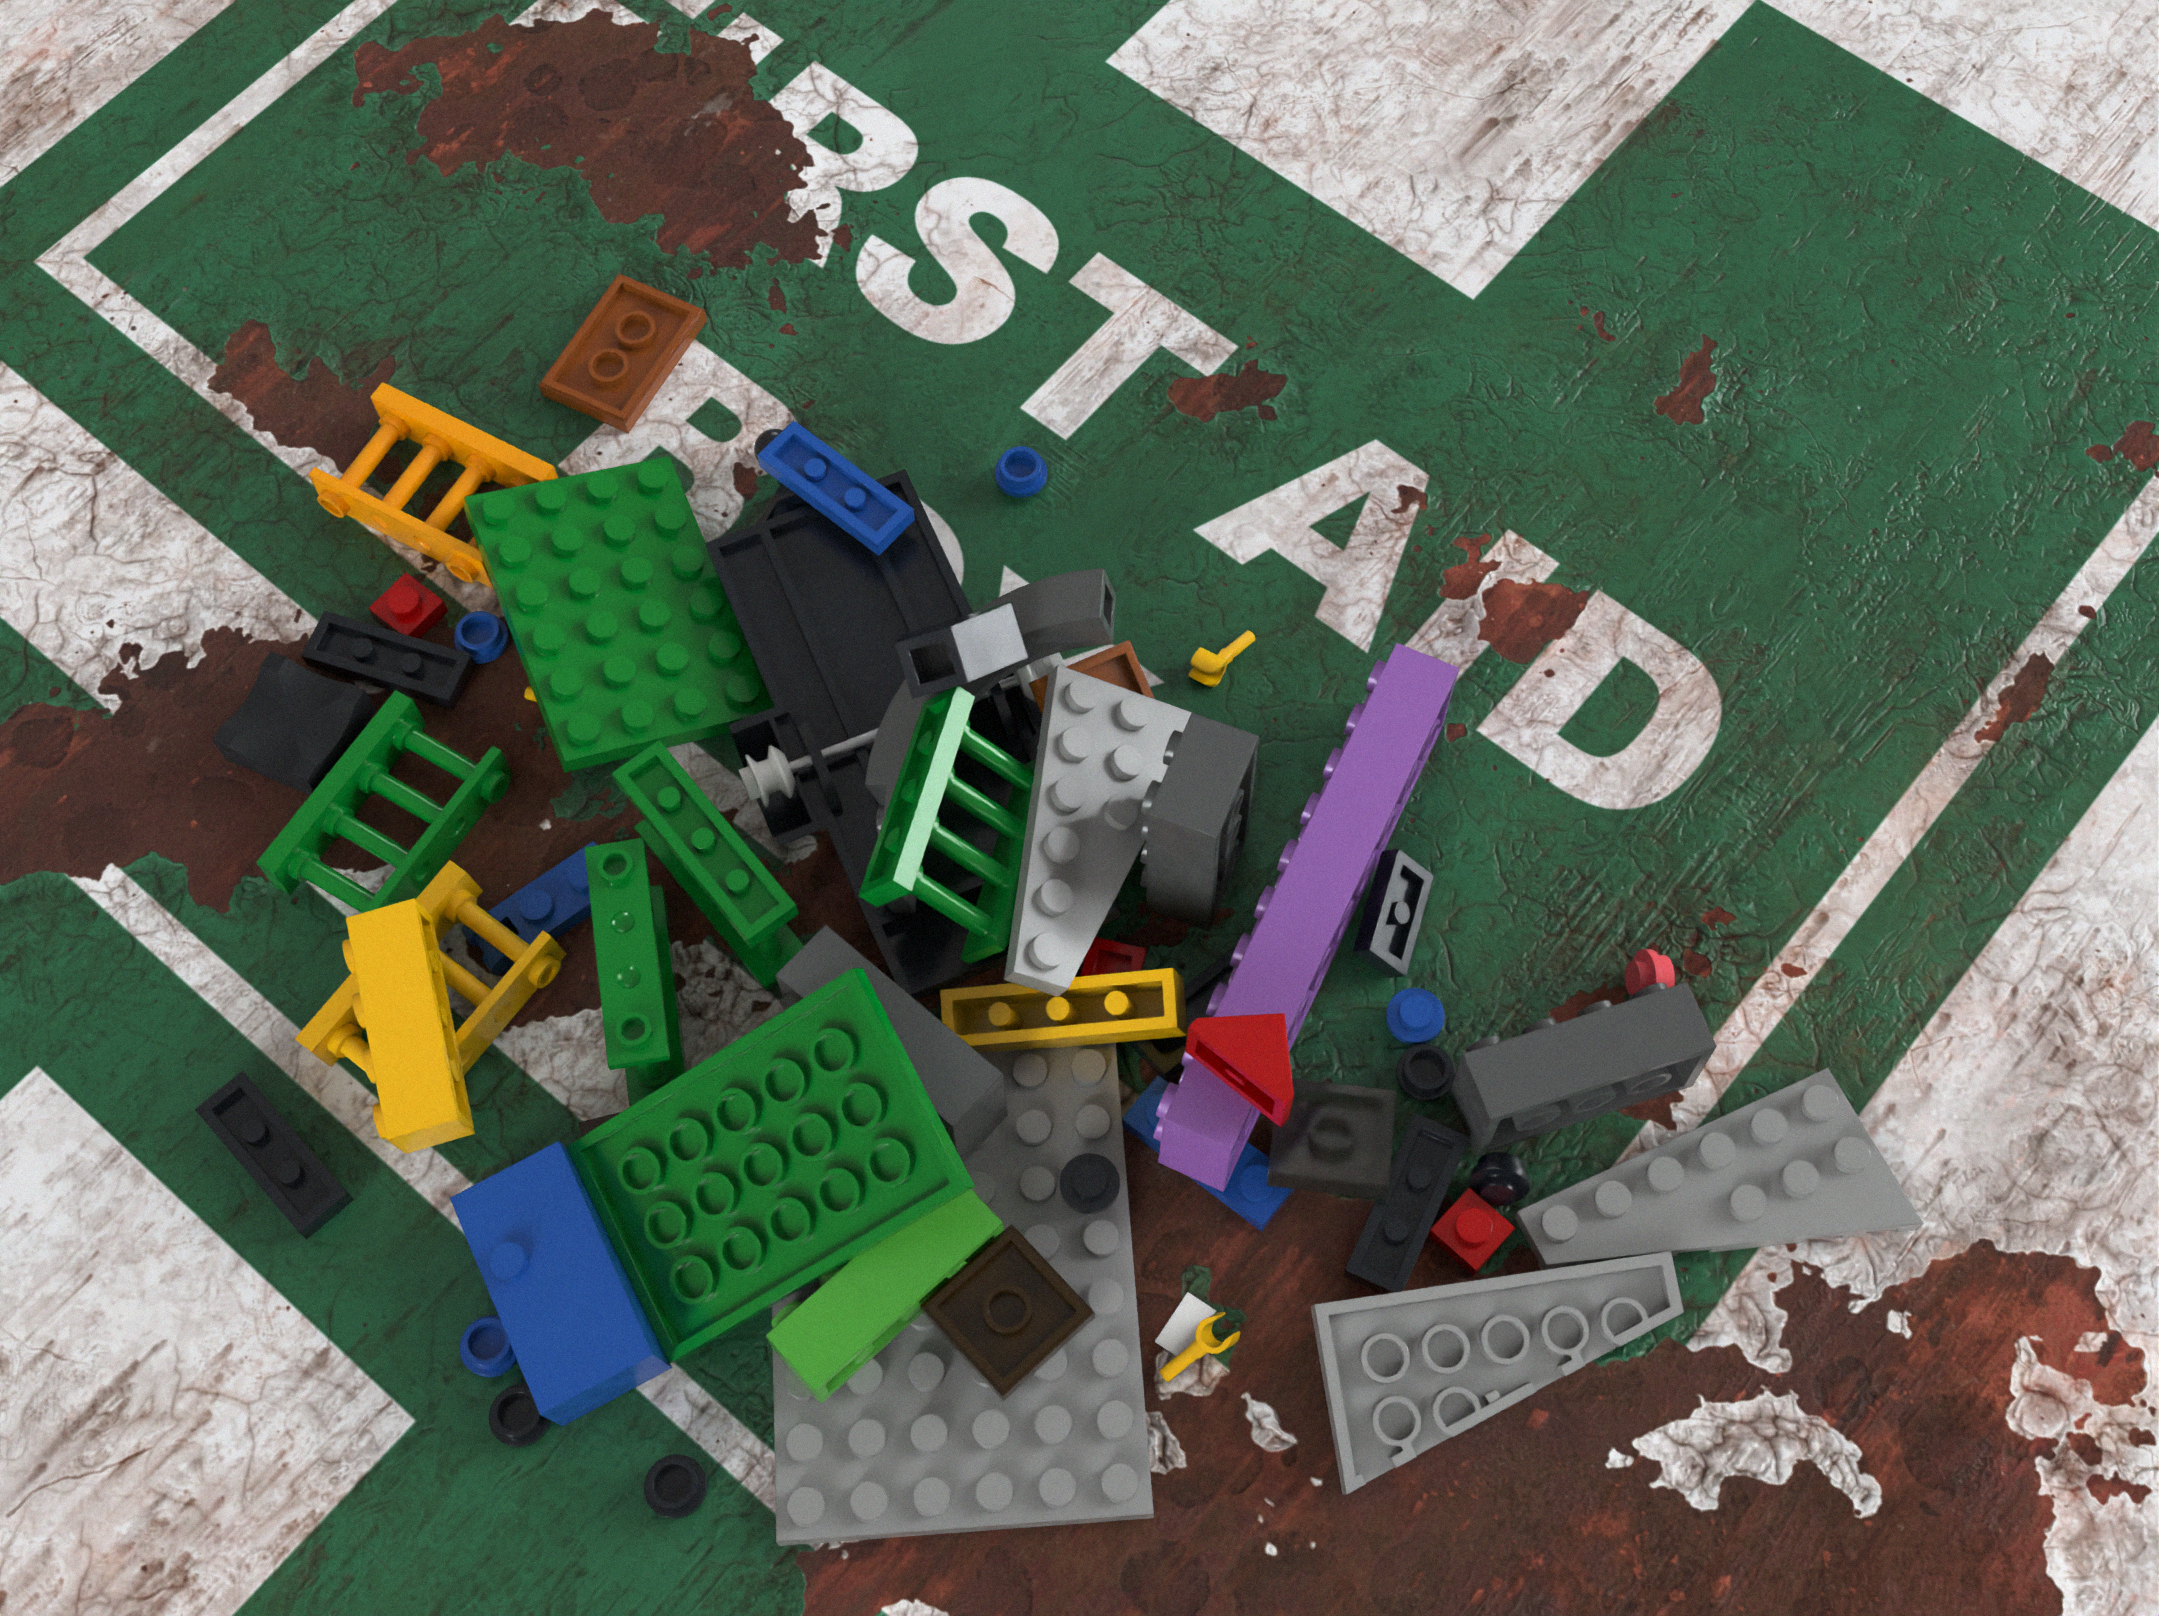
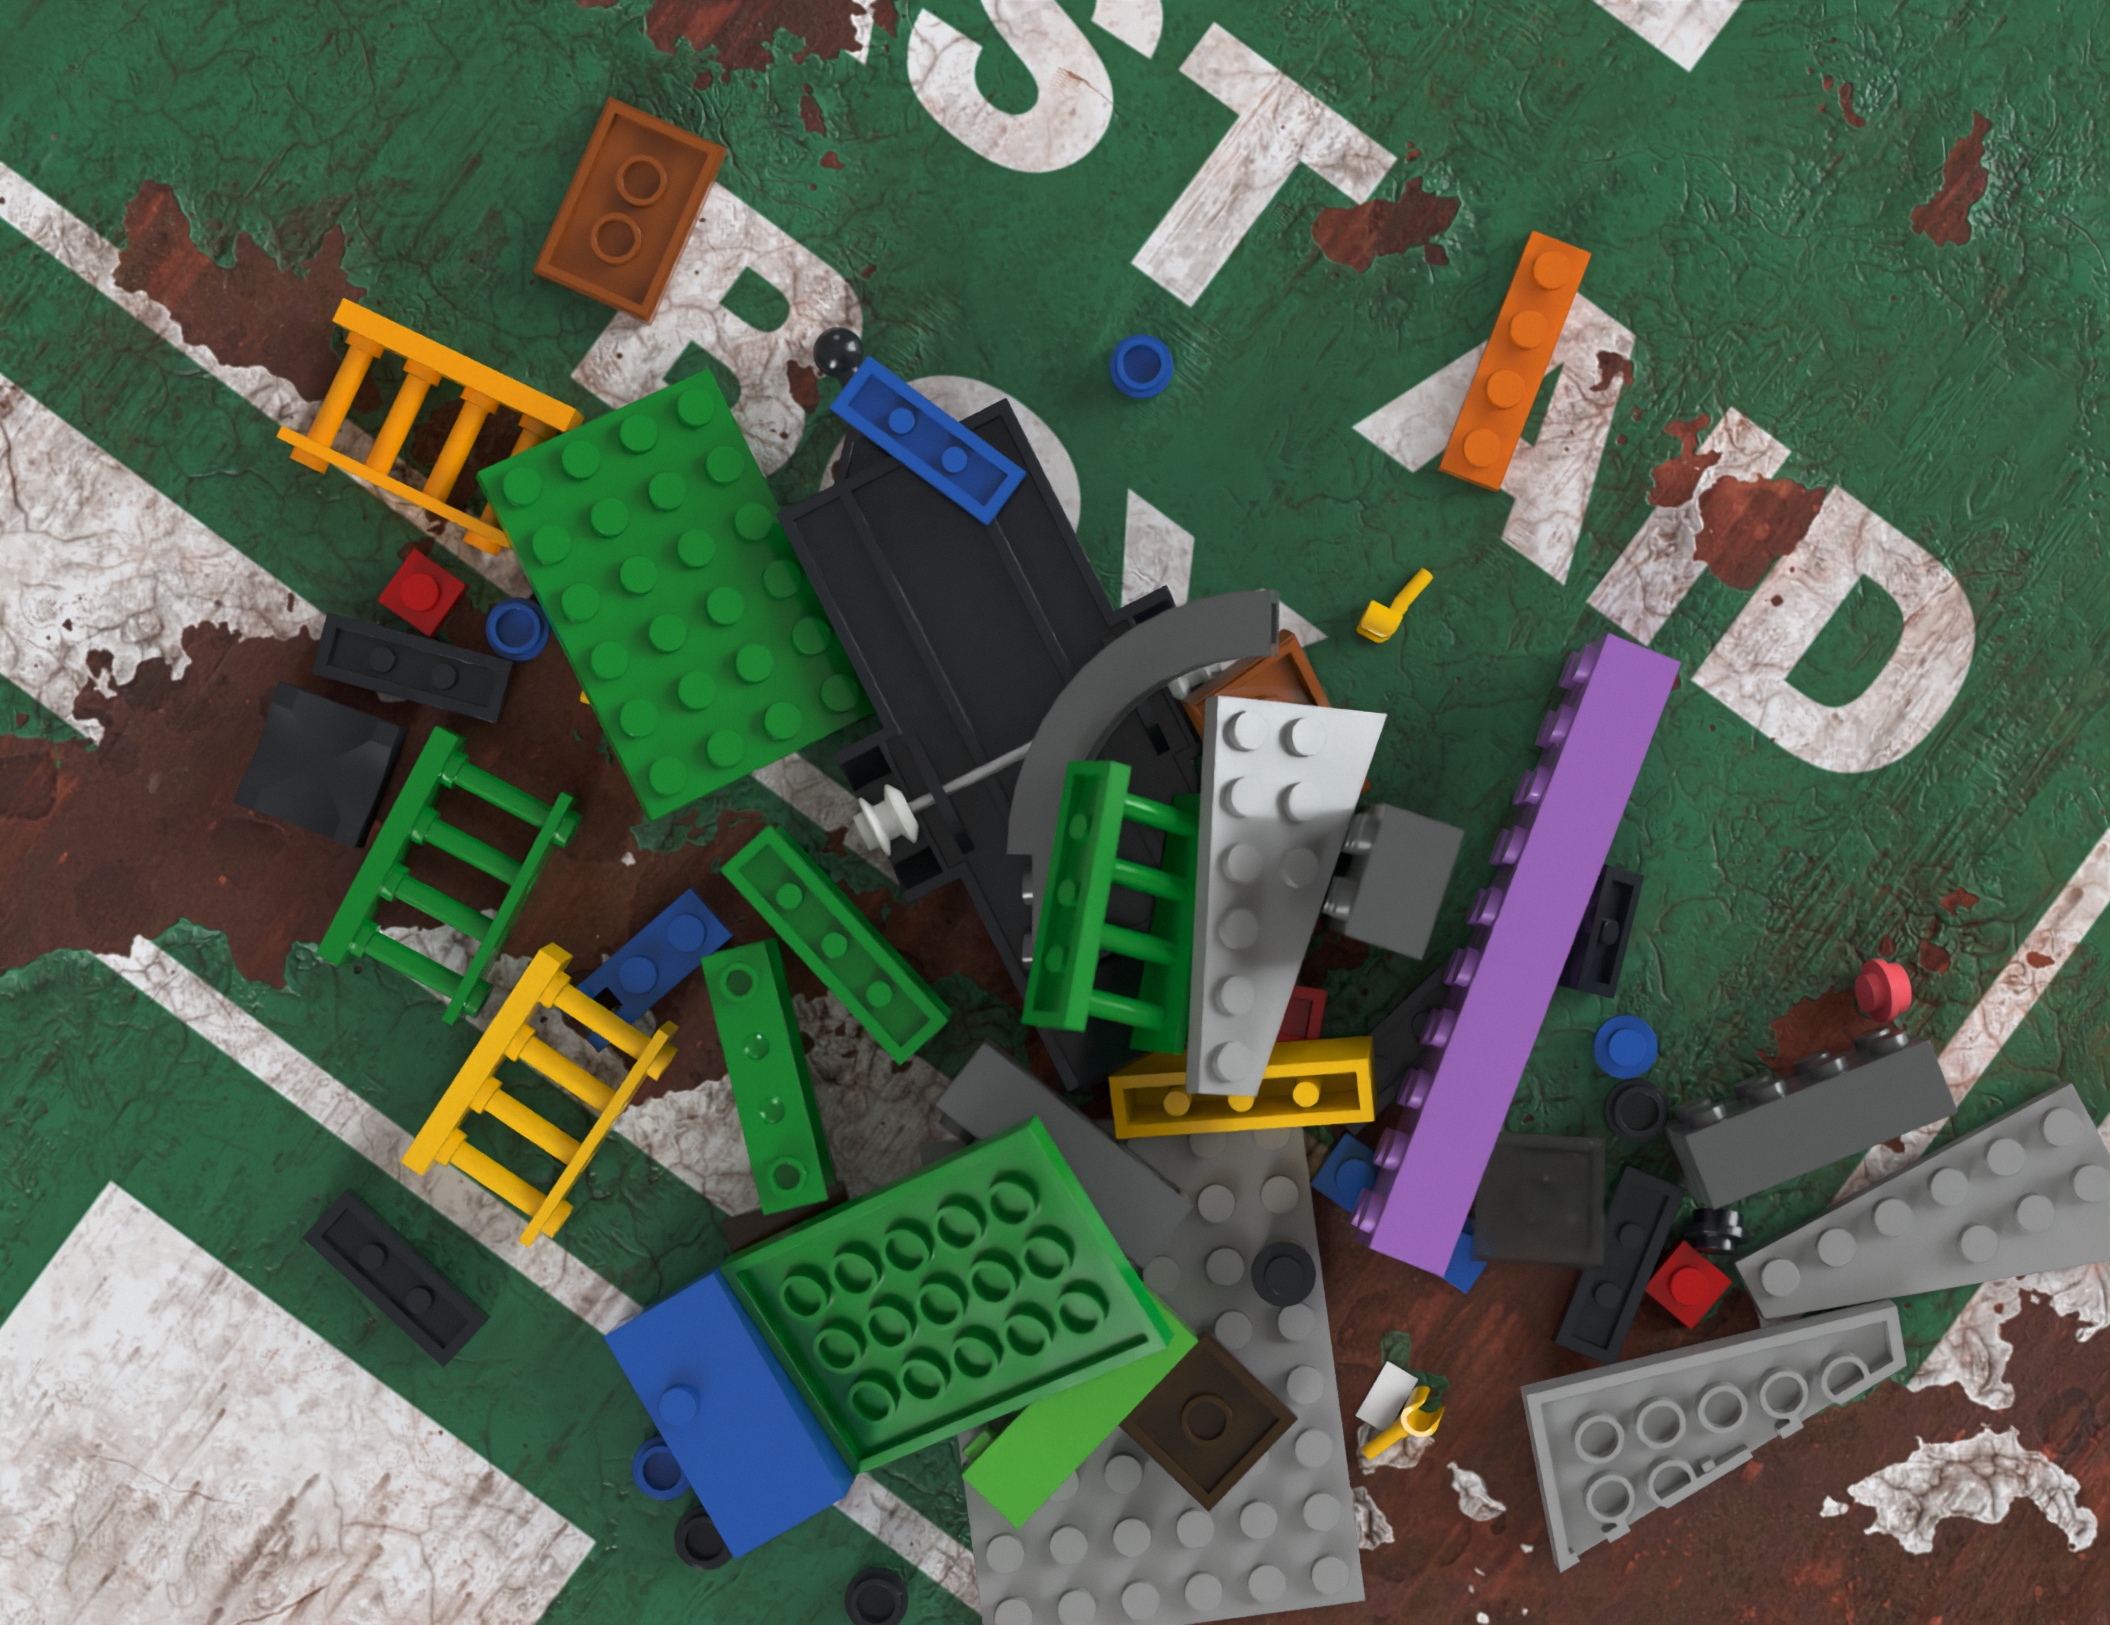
camera: 10 degrees left, 25 degrees up
yellow brick [342,898,475,1154] -> none
black slope [895,601,1029,699] -> none
red slope [1185,1013,1294,1128] -> none
none -> orange plate [1437,230,1592,493]

